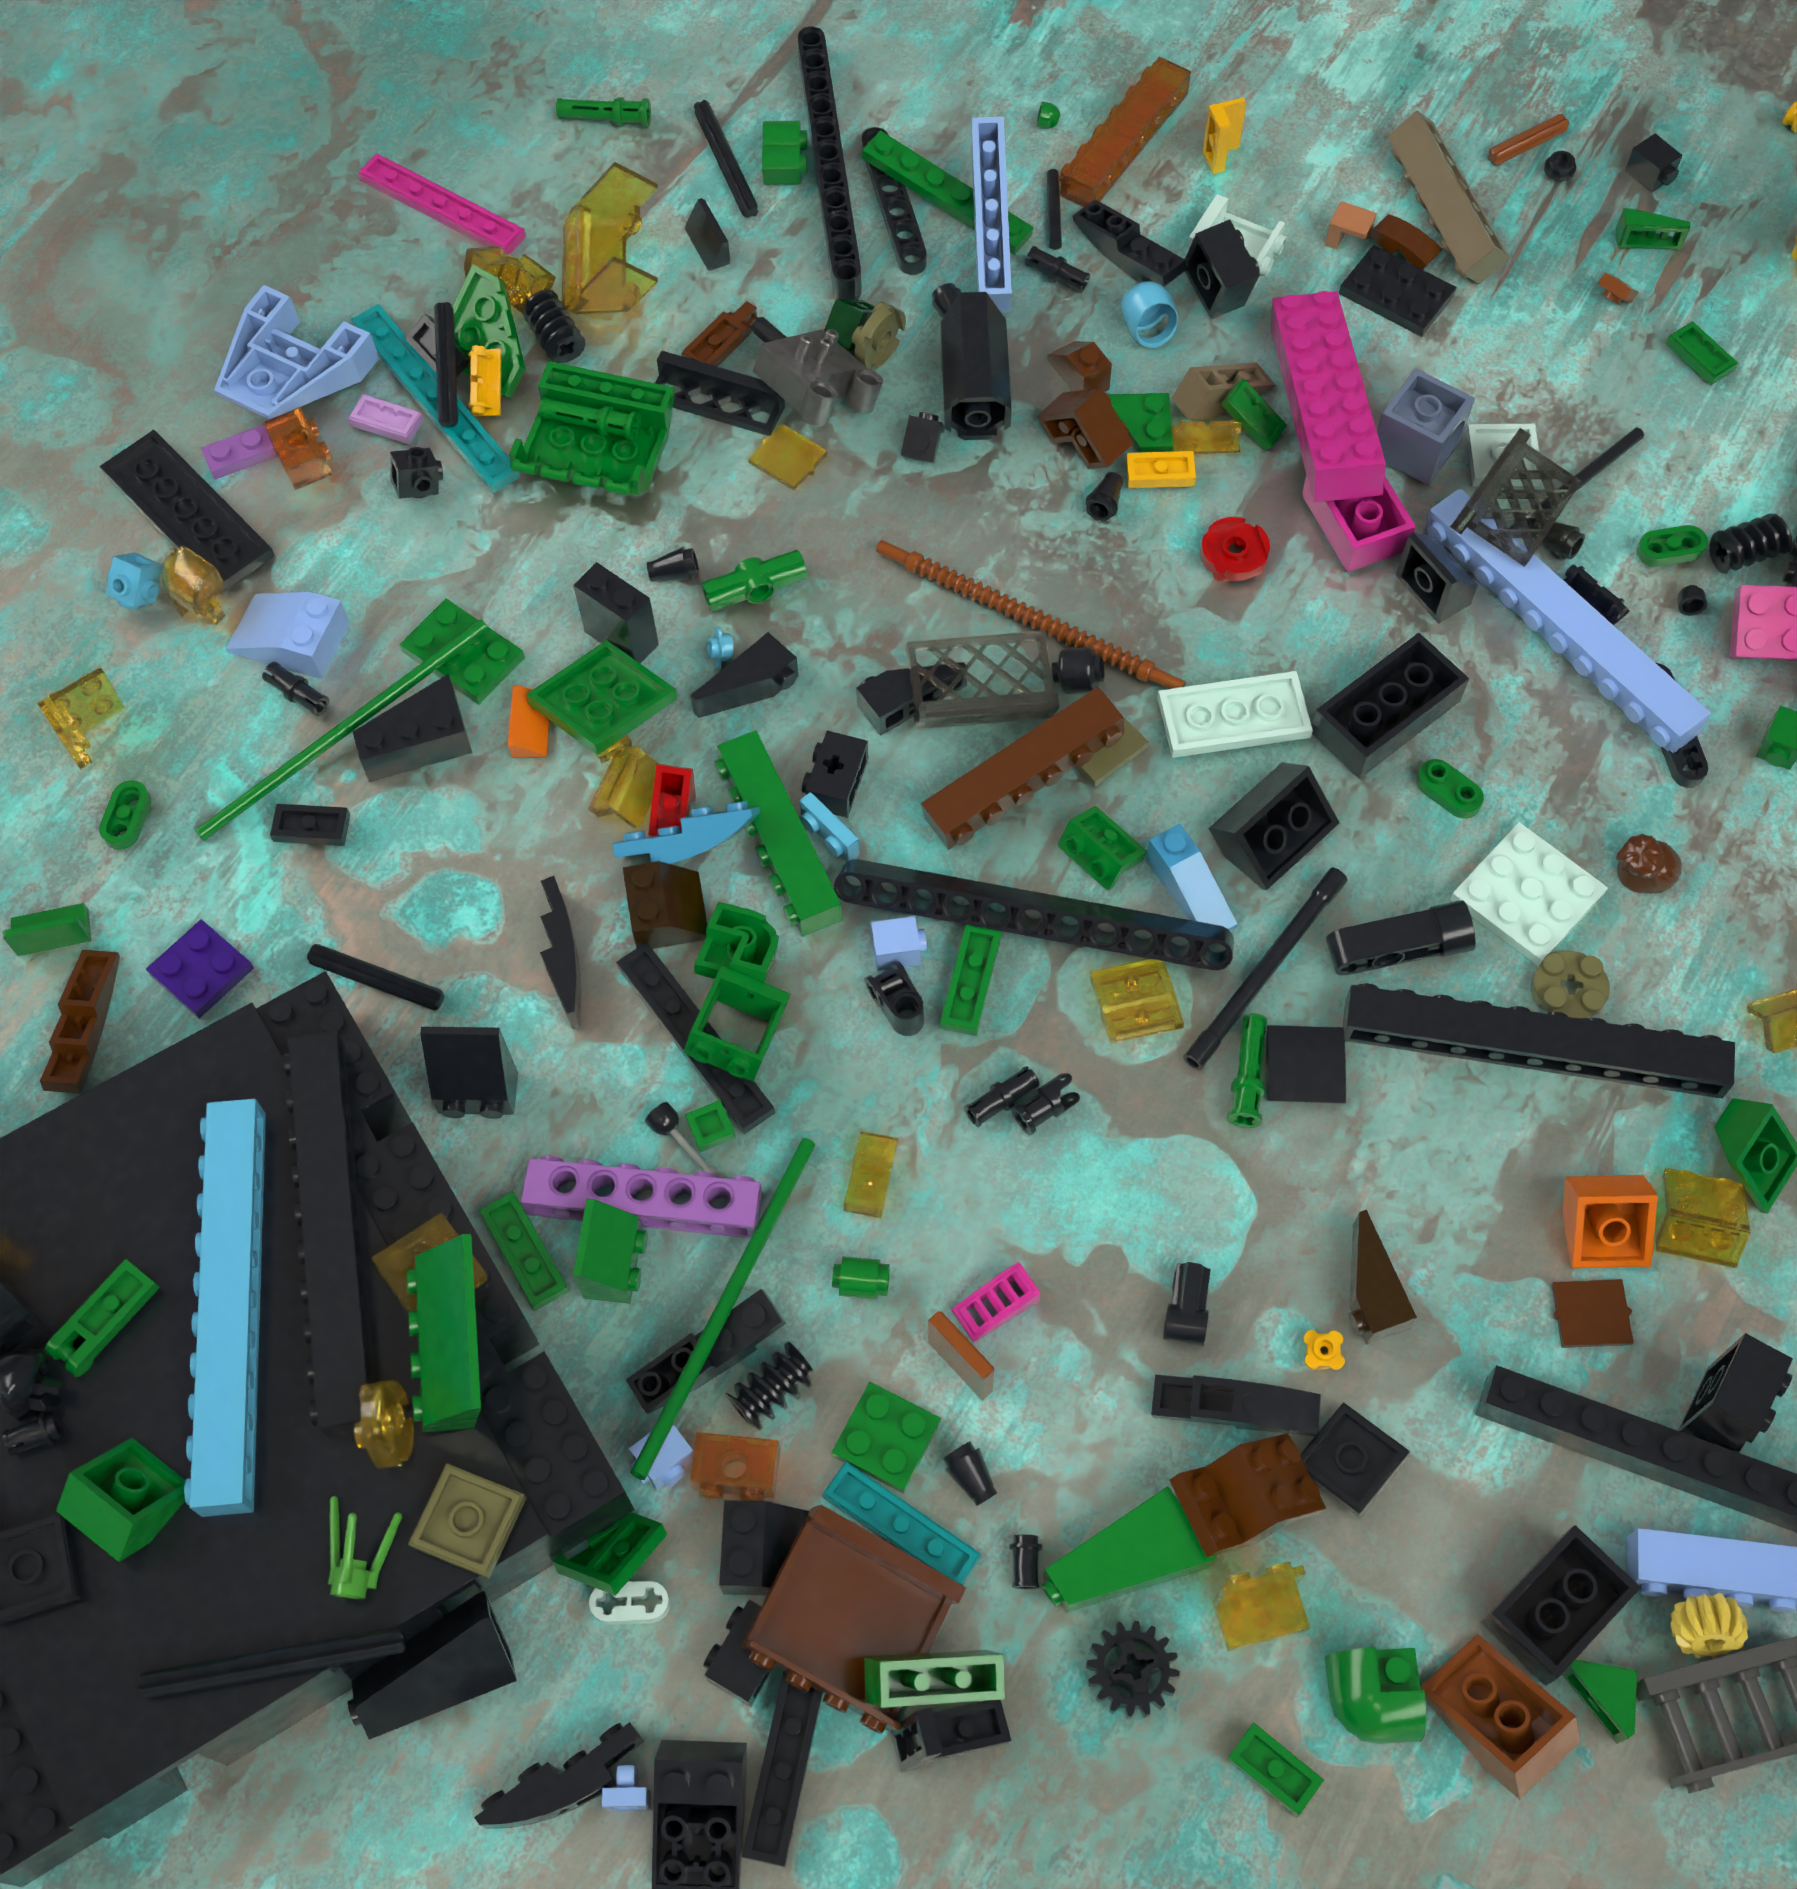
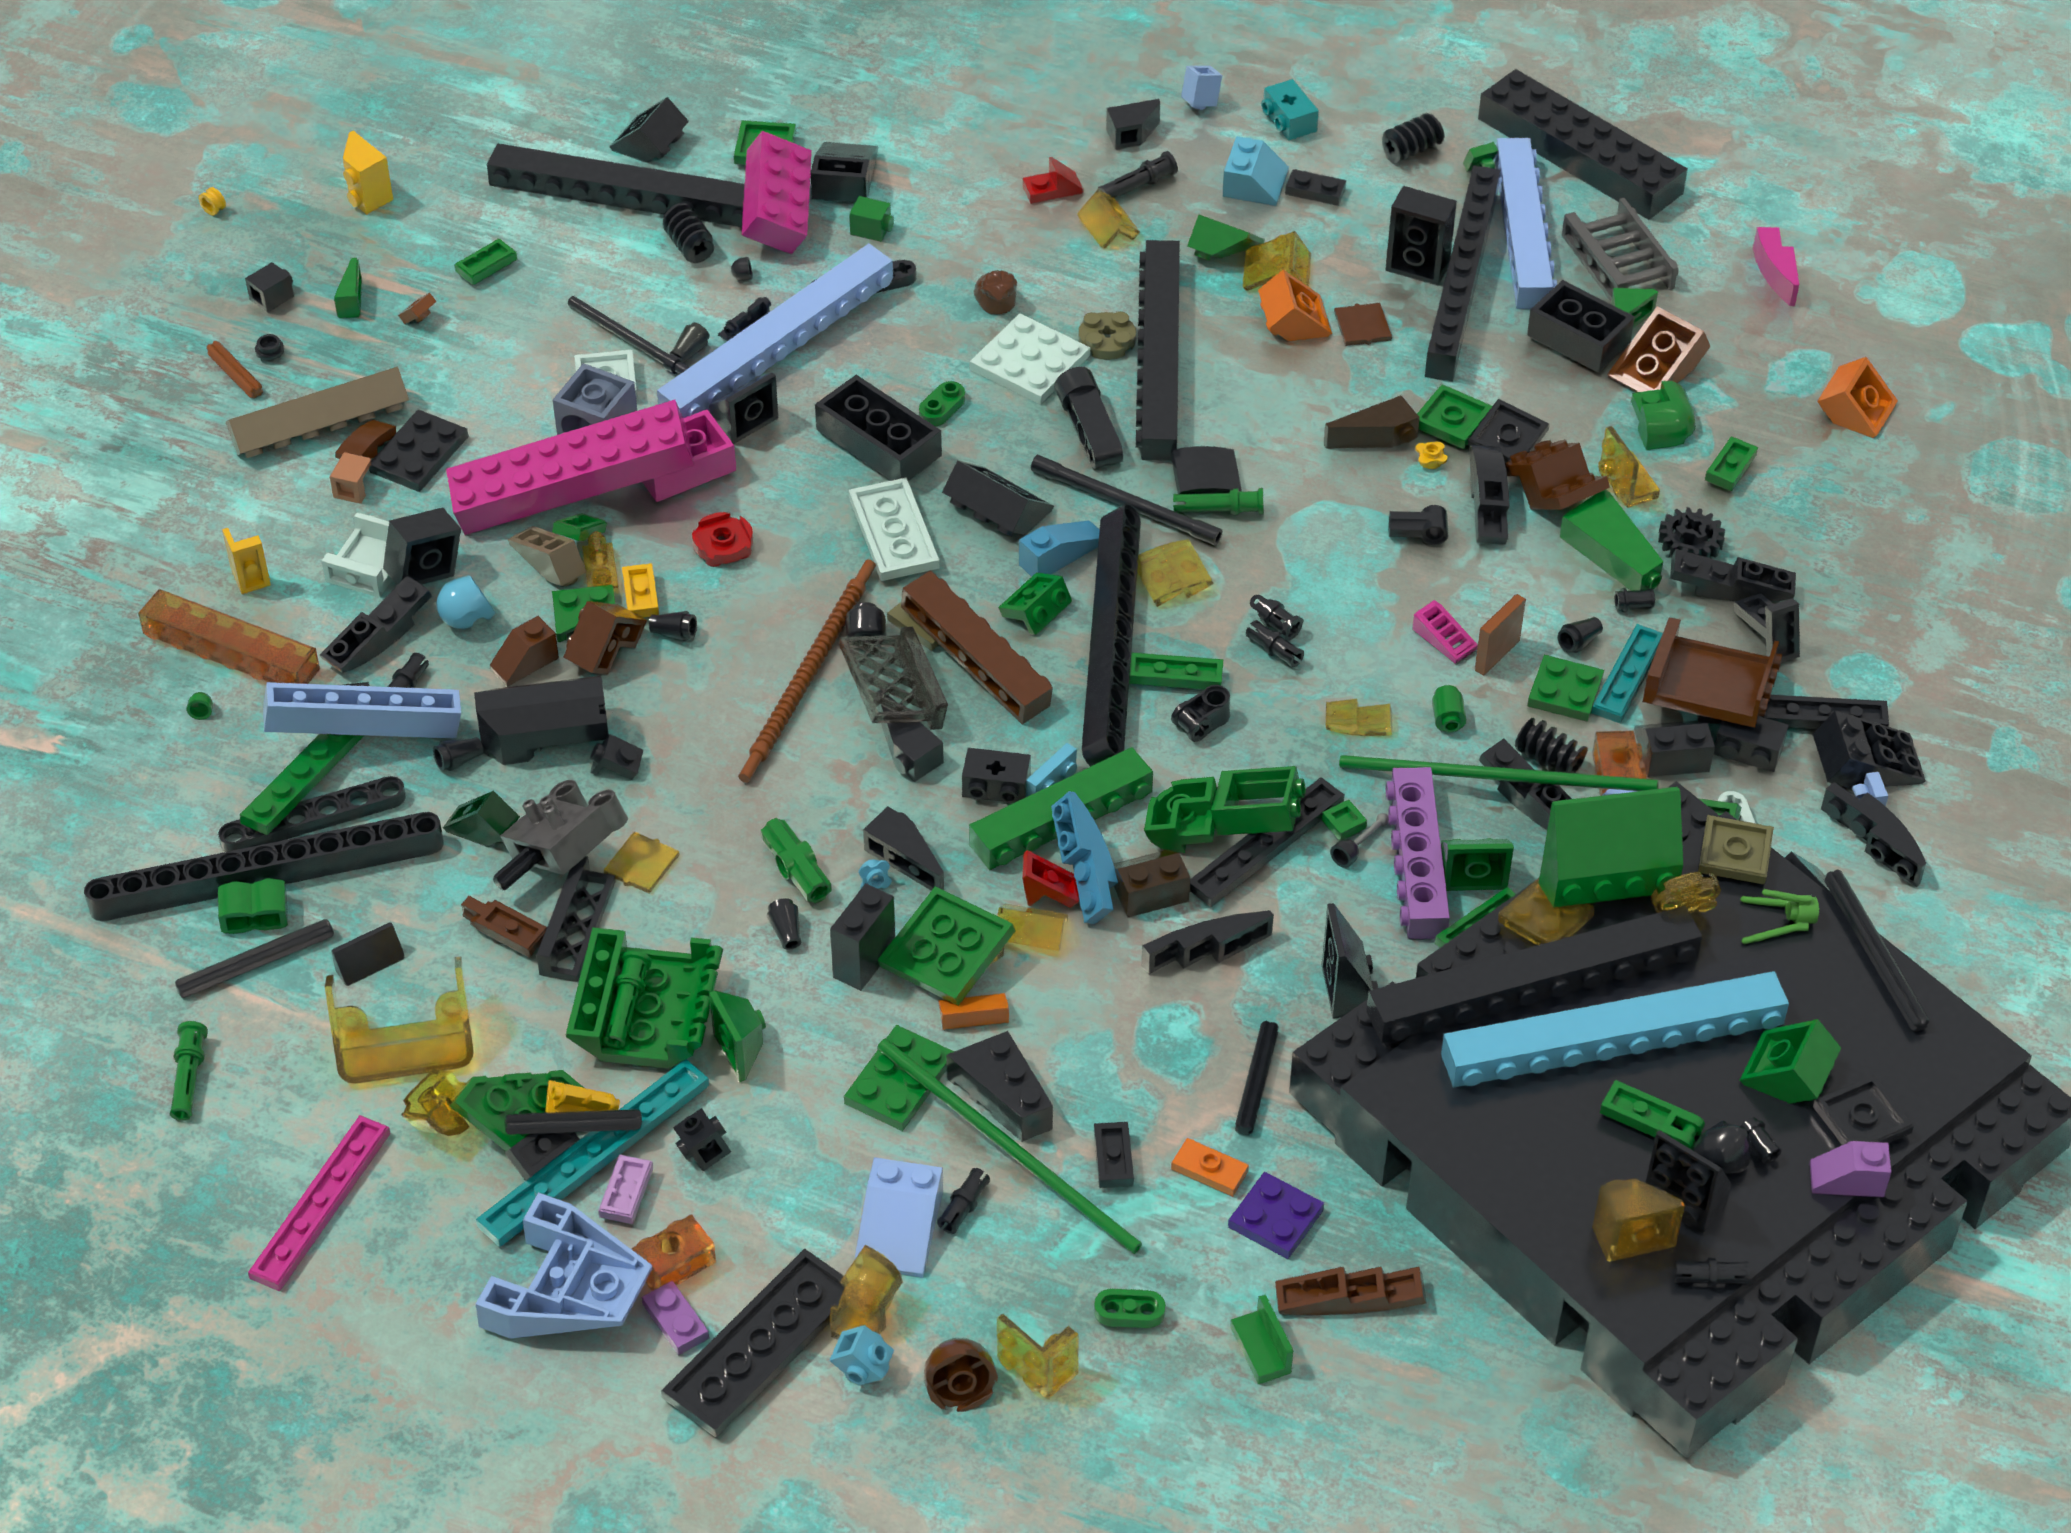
camera: 100 degrees left, 15 degrees down
black piece [523,289,586,363] -> none
olive plate [852,301,906,369] -> none
green brick [864,1650,1005,1708] -> none
light blue brick [871,916,927,971] -> none
clear smoke fence [1450,428,1582,567] -> none
green plate [1636,525,1708,567] -> none
light yellow gear [1670,1593,1748,1659] -> none
none -> green slope [709,990,766,1082]
none -> reddish brown cylinder [924,1338,998,1412]
none -> orange plate [1171,1138,1249,1197]
none -> green plate [1417,384,1492,449]
none -> black slope [1670,549,1796,602]

